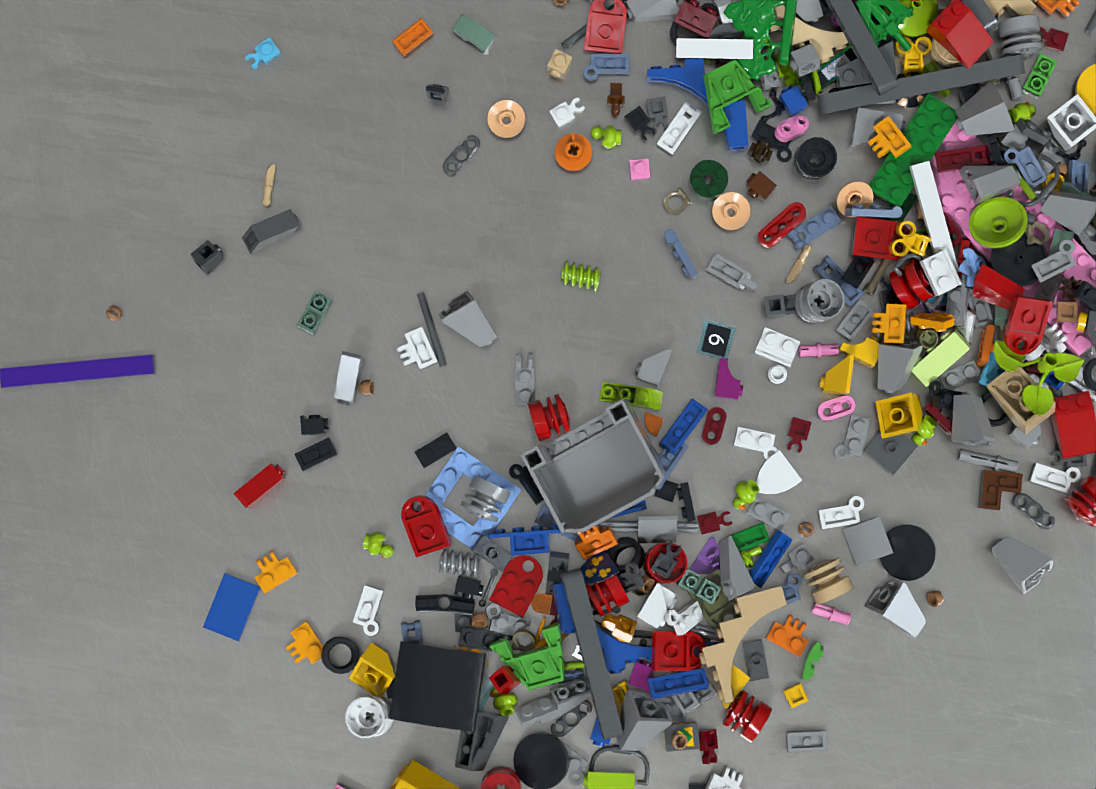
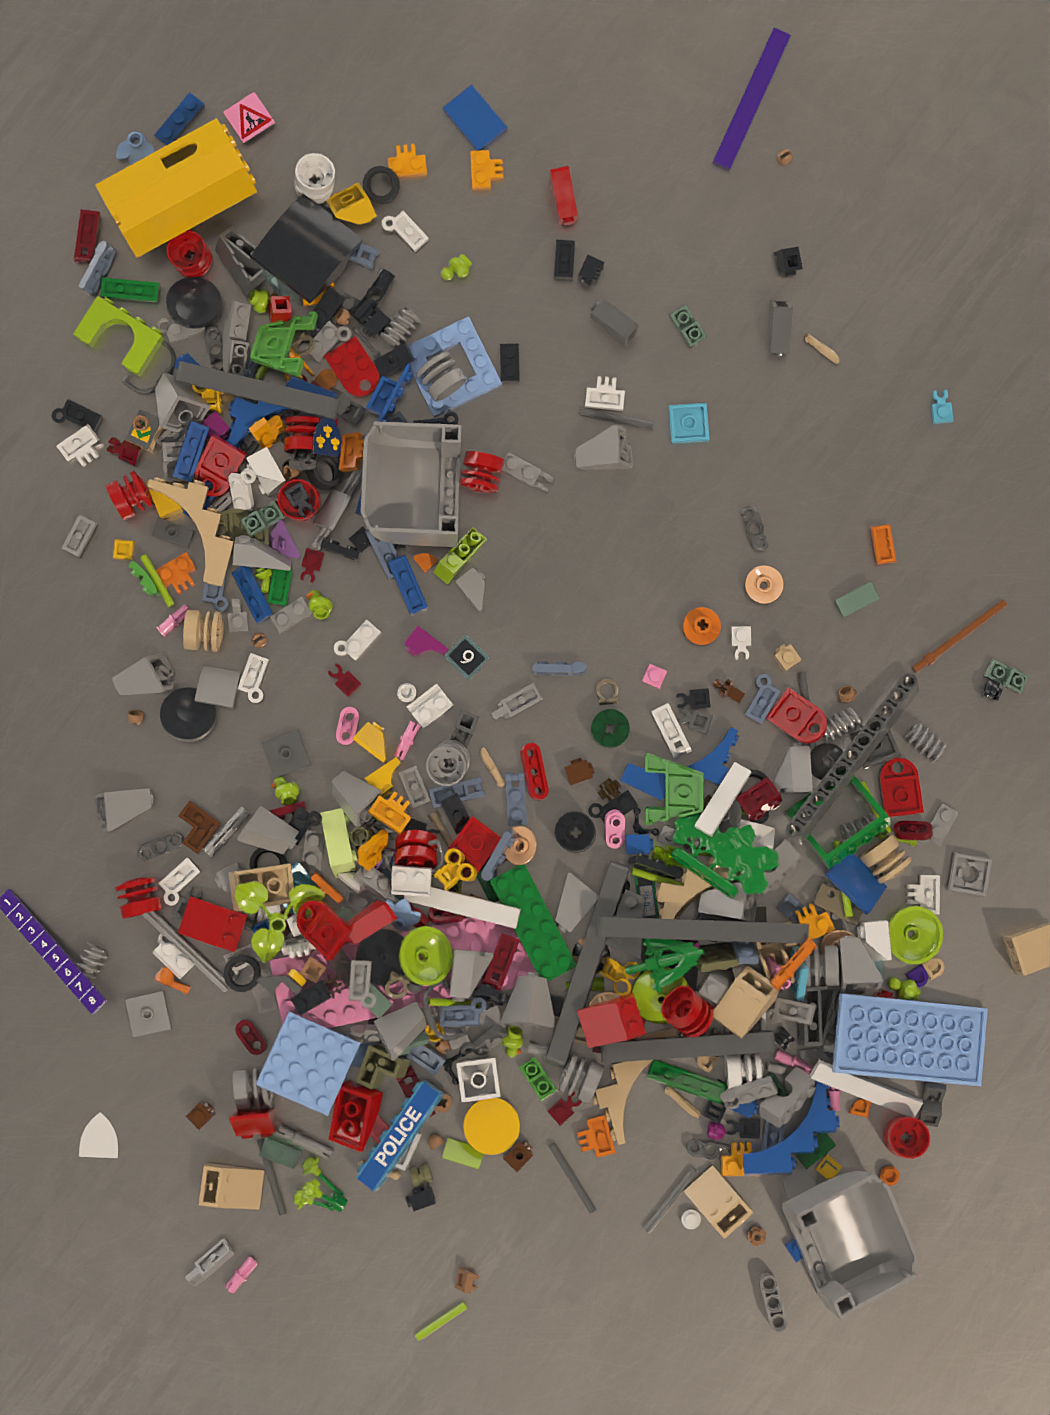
camera: 115 degrees right, 0 degrees up
medium nougat hinge [359,380,374,395] -> none
red plate [401,495,452,558] -> none
black slope [426,84,449,102] -> none
lime piece [560,260,601,291] -> none
lime animal [591,125,621,149] -> none
dark red plate [702,407,727,445] -> none
light nougat dish [712,192,750,230] -> none
white sticker [756,450,802,494] -> none
light grey brick [789,44,820,77] -> none
light grey hinge [834,415,870,460] -> none
light orange hinge [868,116,911,158] -> none
yellow slope [876,392,923,439] -> none
none -> lime bar [140,554,175,607]
none -> medium azure tile [669,403,710,444]

